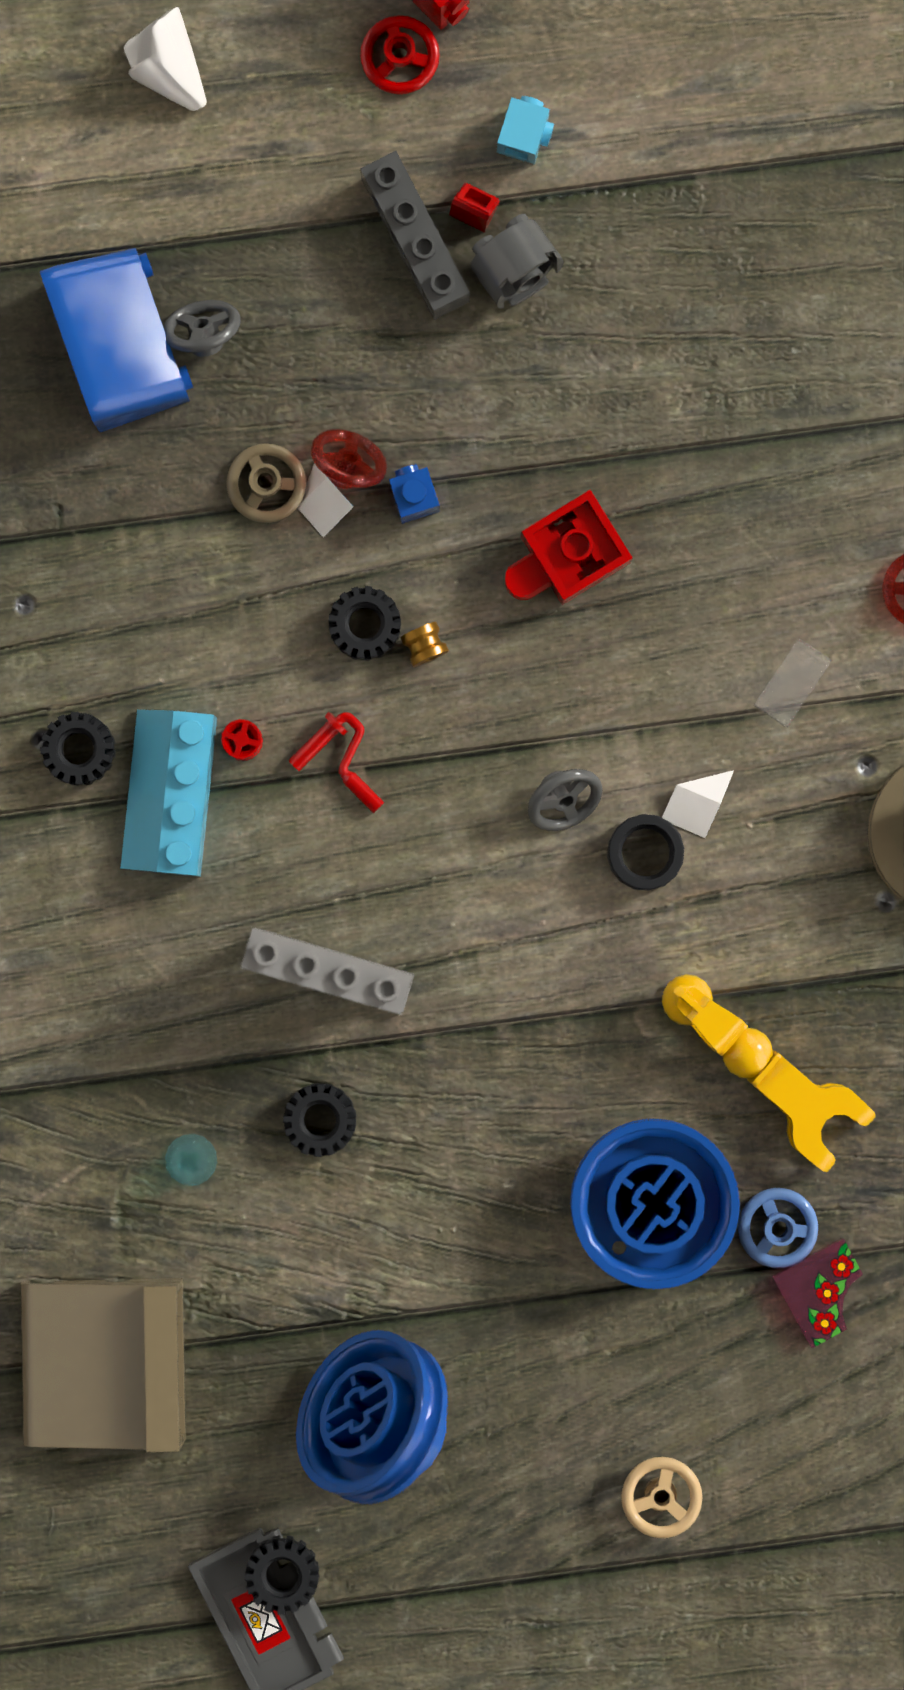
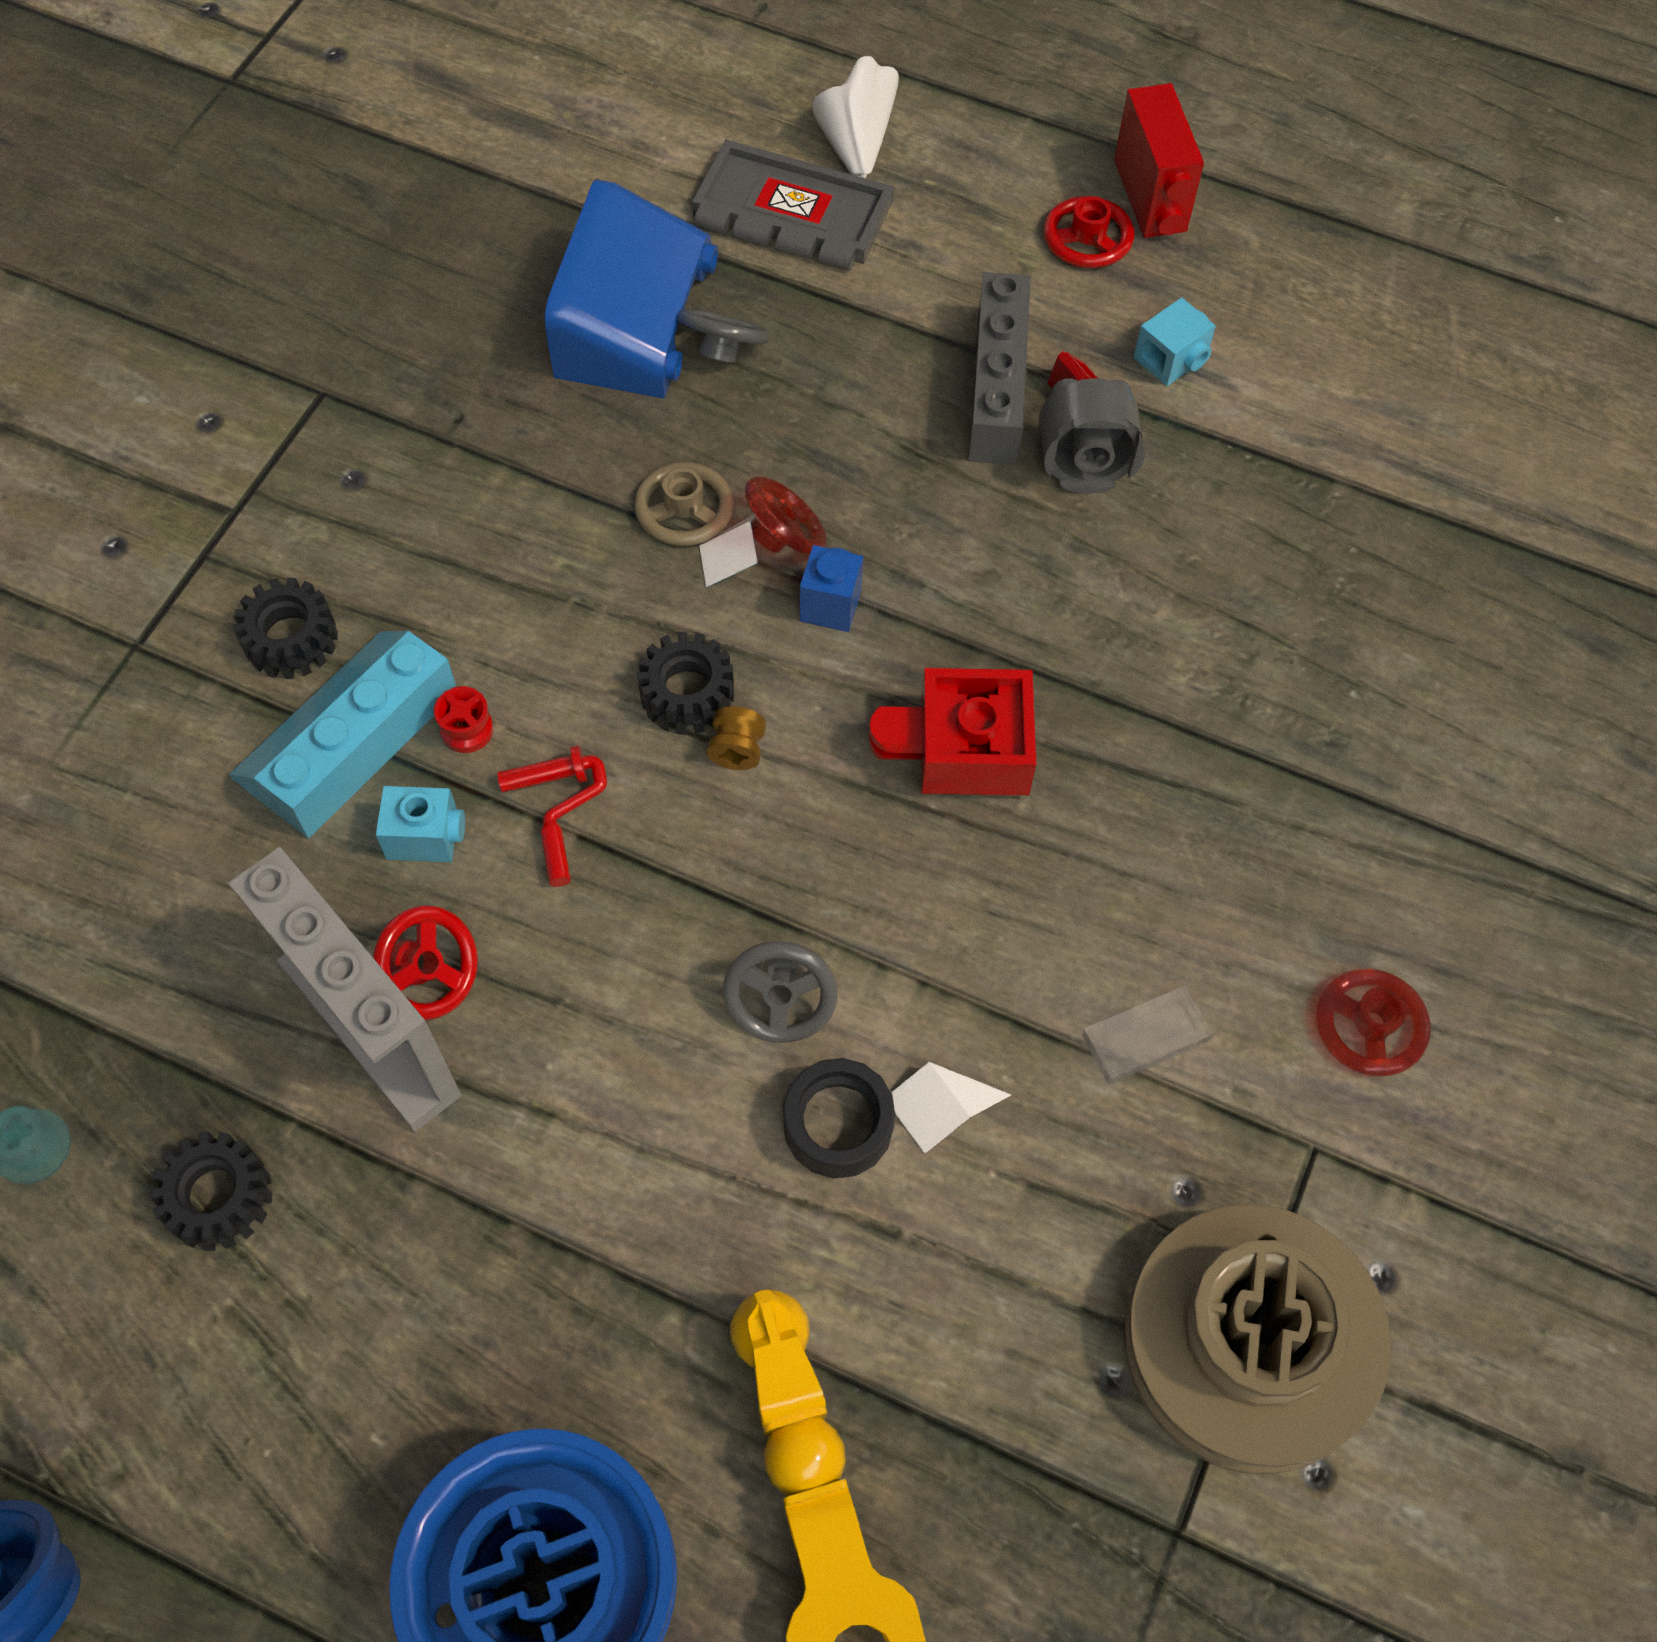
camera: 30 degrees right, 25 degrees down
none -> red piece [373,905,478,1020]
none -> medium azure brick [376,786,465,862]
none -> dark grey hinge [692,139,894,271]

